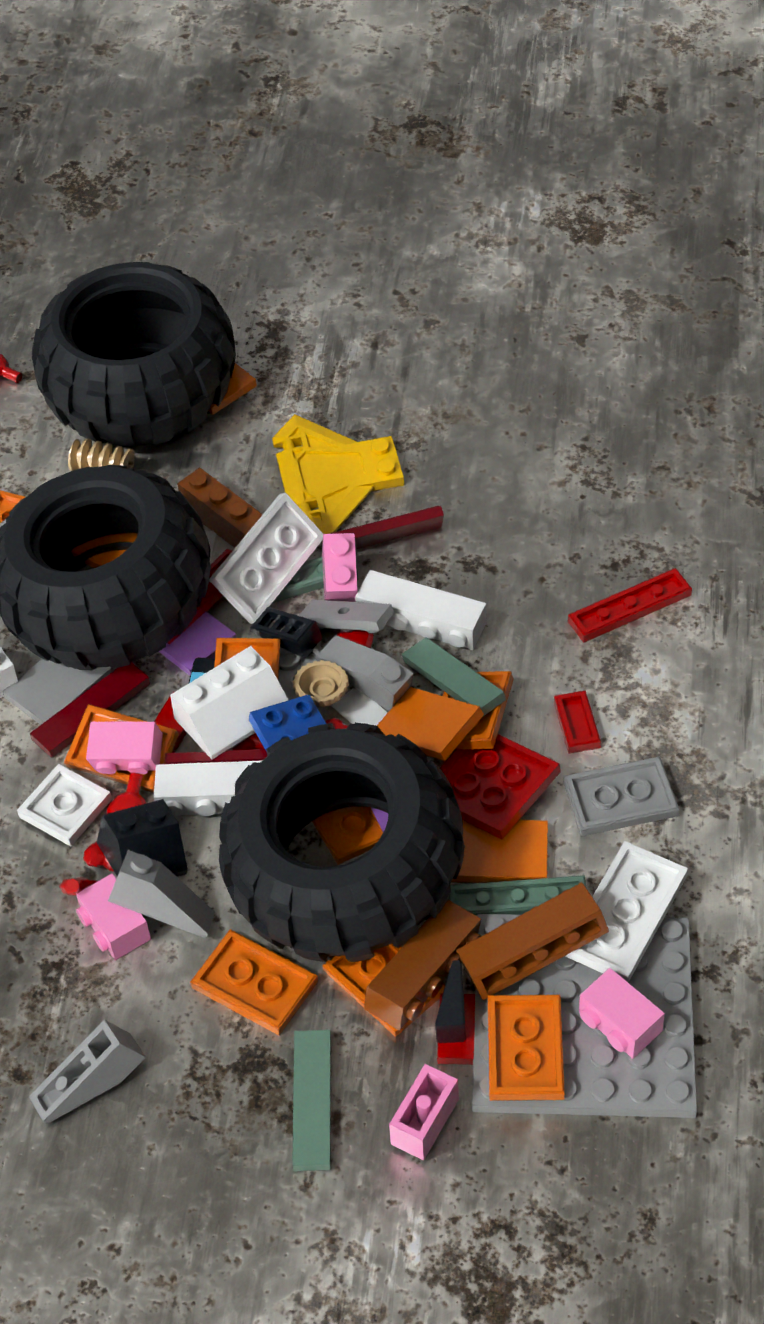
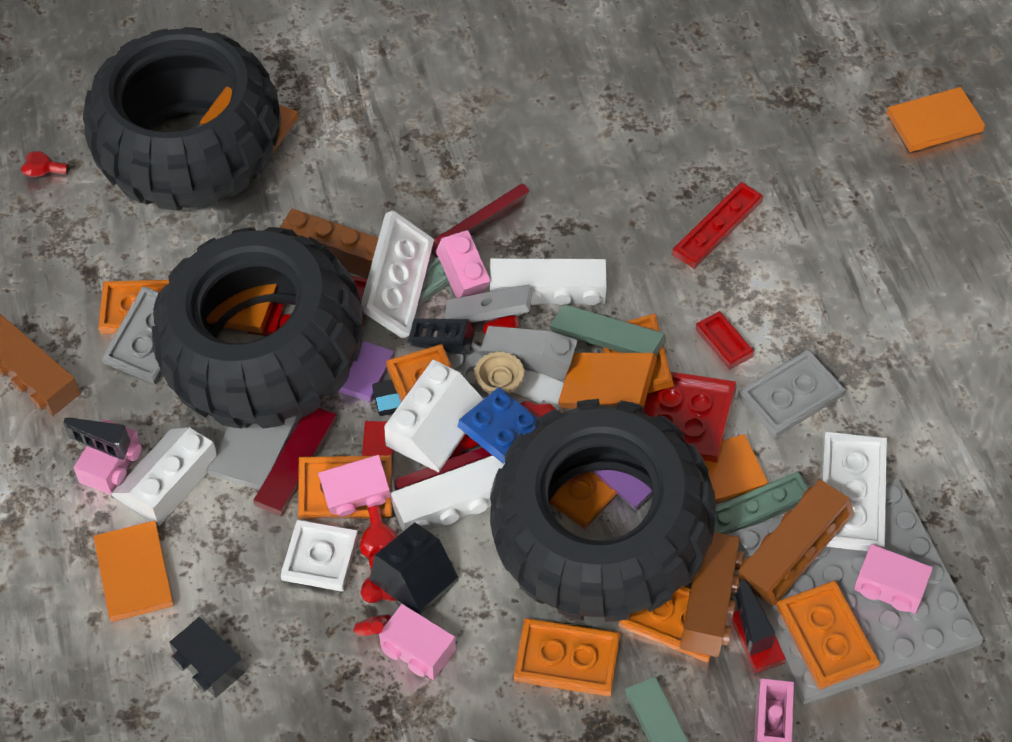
camera: 25 degrees left, 5 degrees up
tan piece [68,438,135,471] -> none
light grey slope [108,850,215,938] -> none
yellow plate [272,414,404,534] -> none

